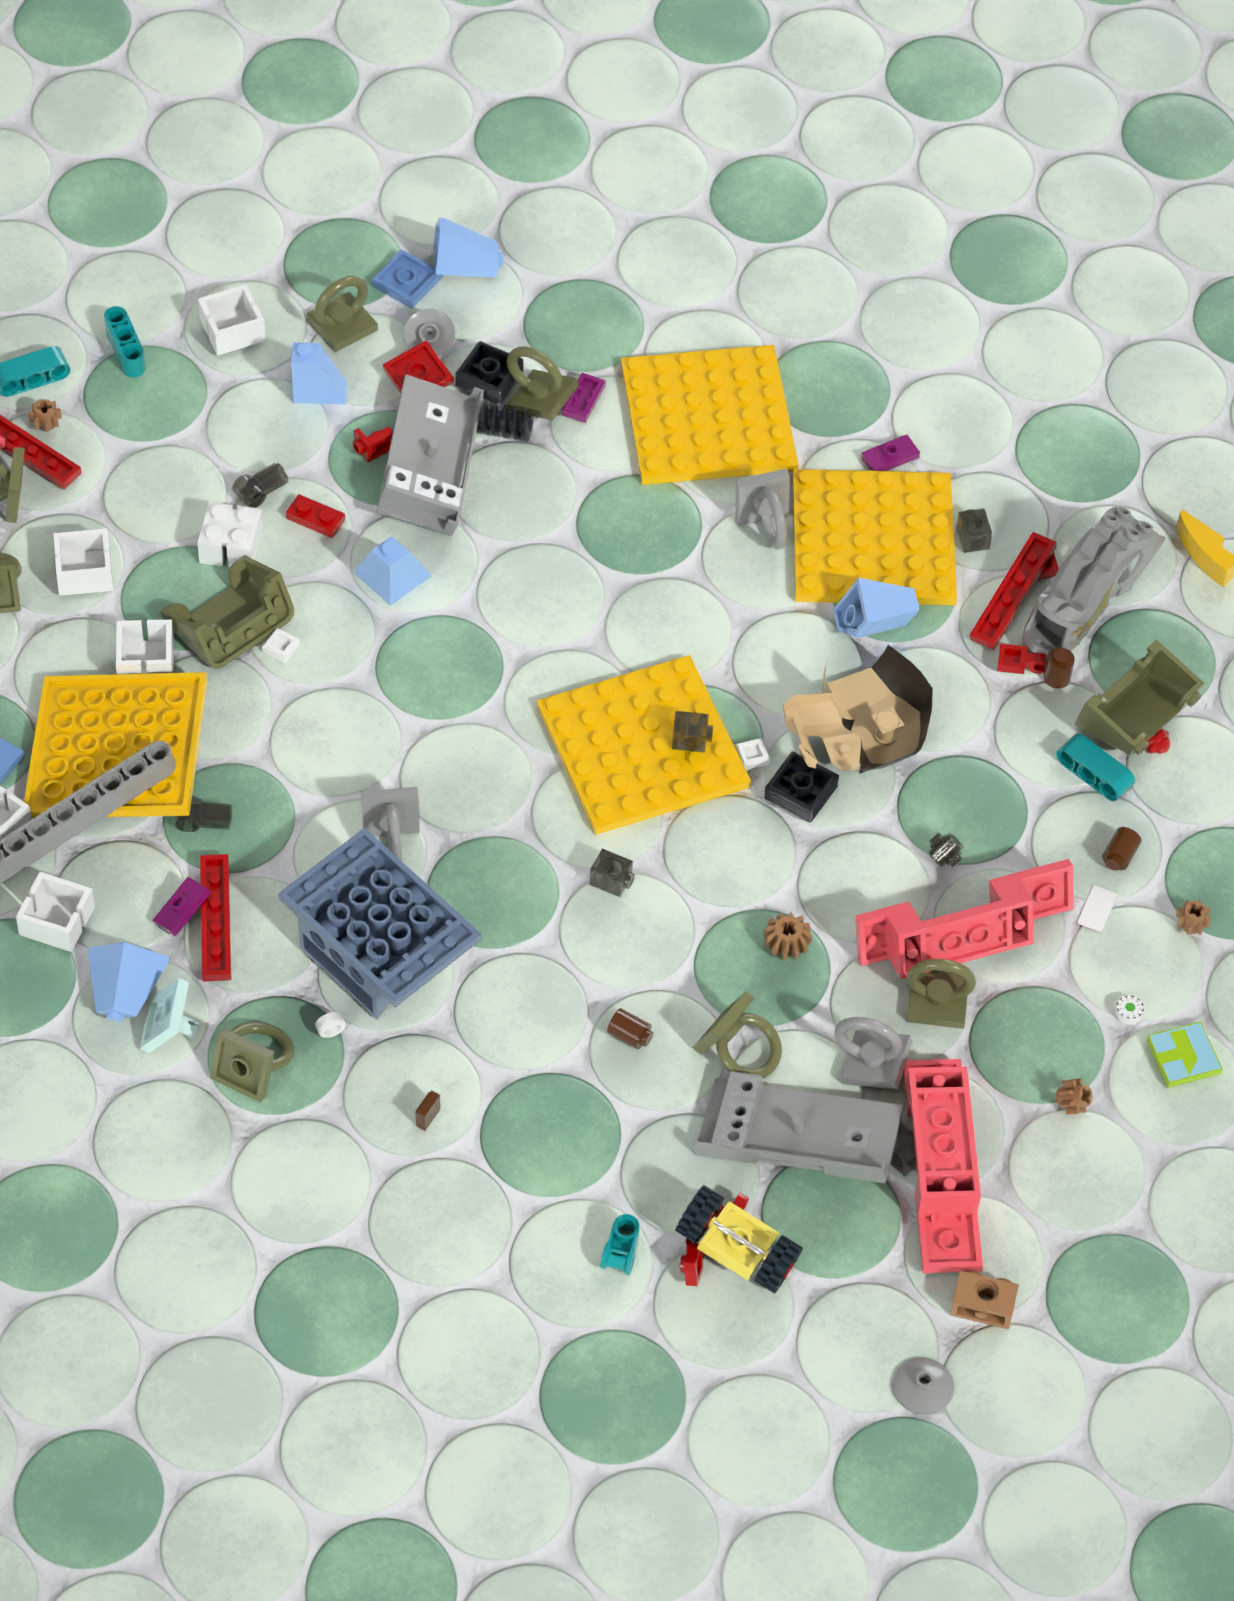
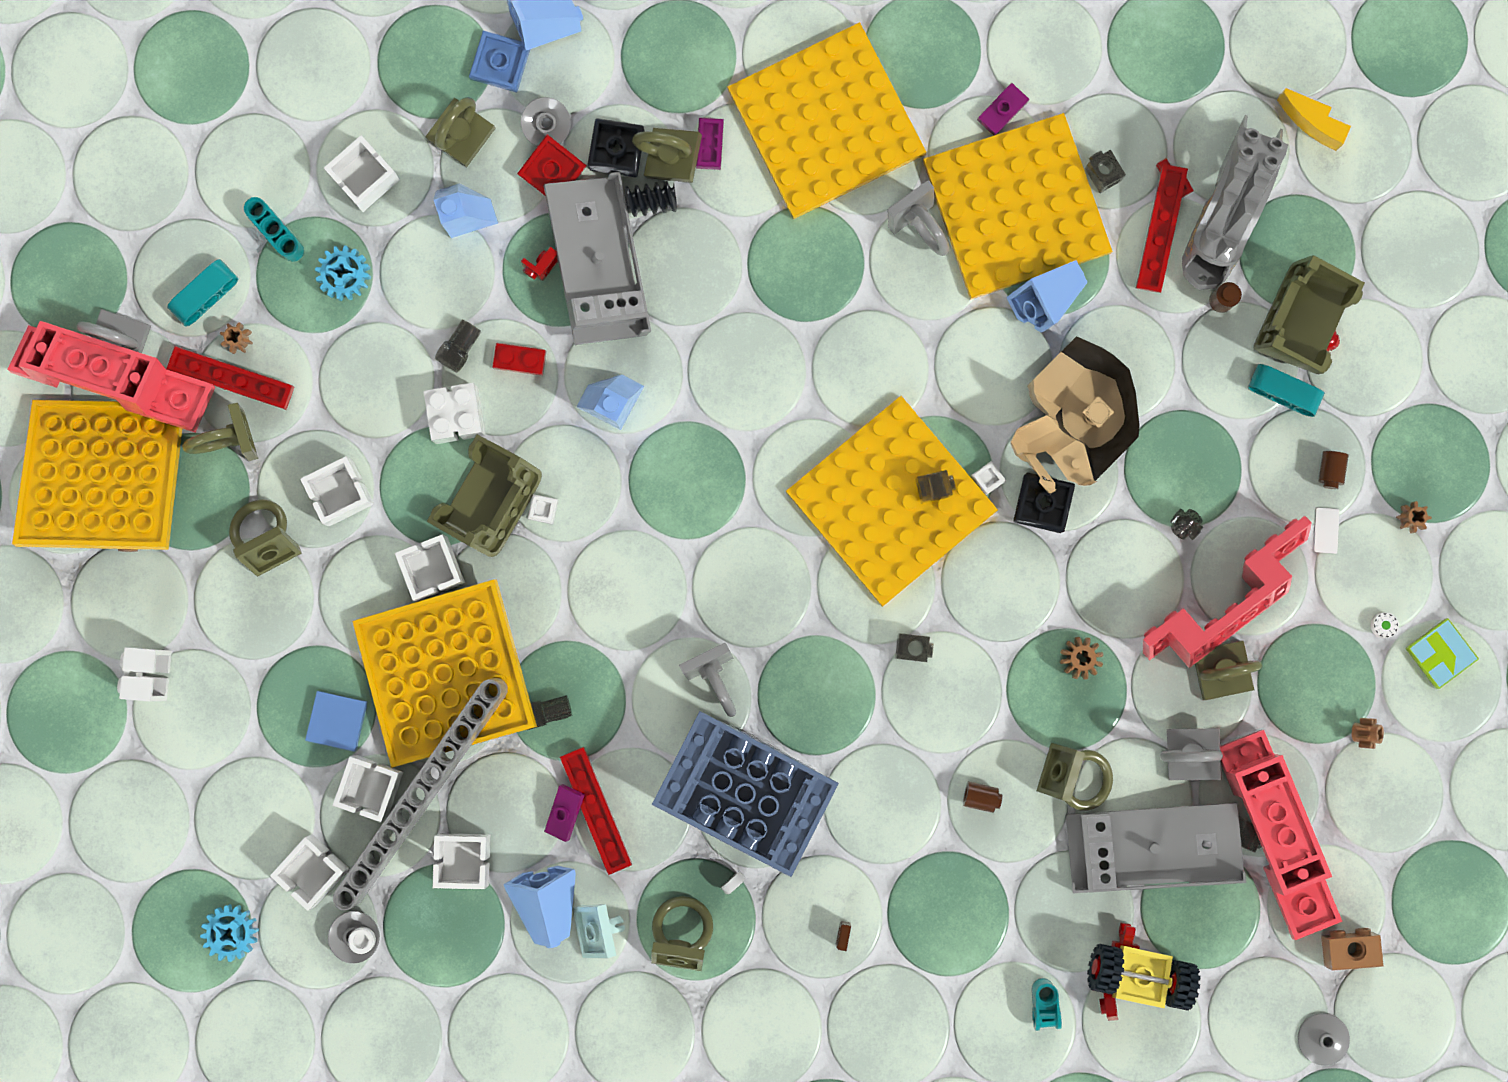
camera: 15 degrees left, 30 degrees up
red plate [997,643,1046,674] -> none
none -> medium azure gear [315,246,371,301]

